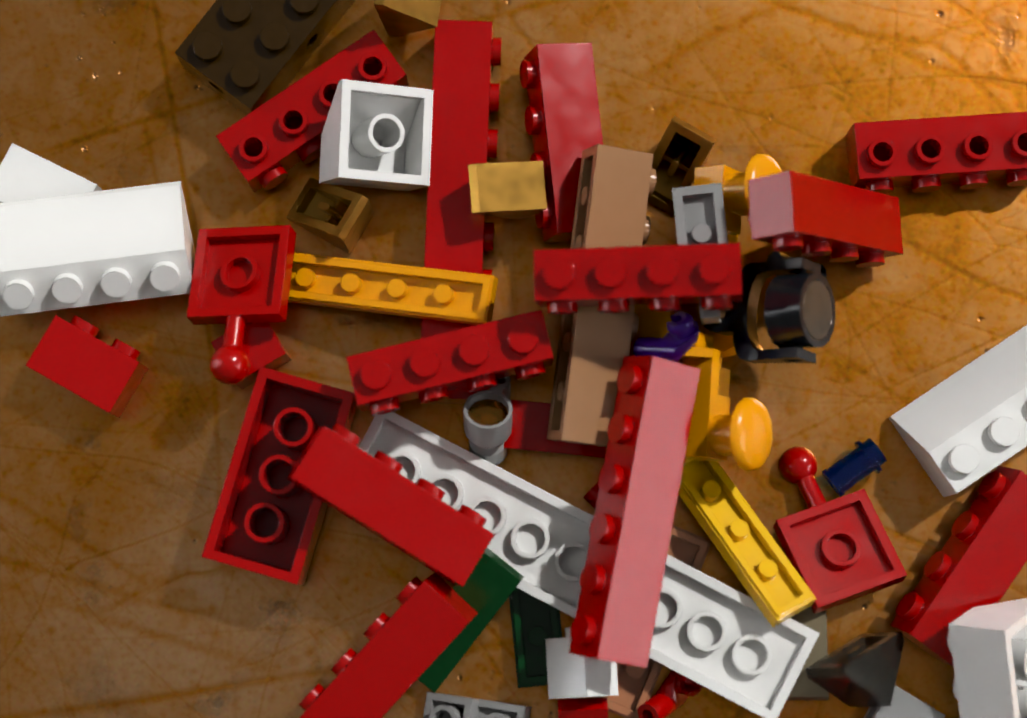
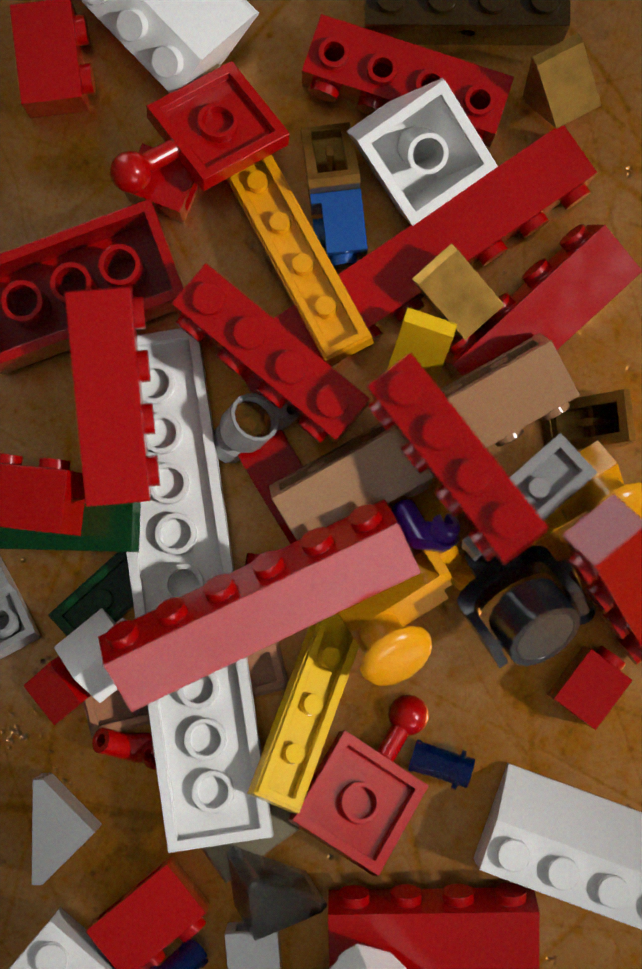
camera: 55 degrees right, 5 degrees up
none -> blue brick [310,188,368,270]
none -> yellow tile [387,308,458,383]
none -> red brick [547,645,633,730]

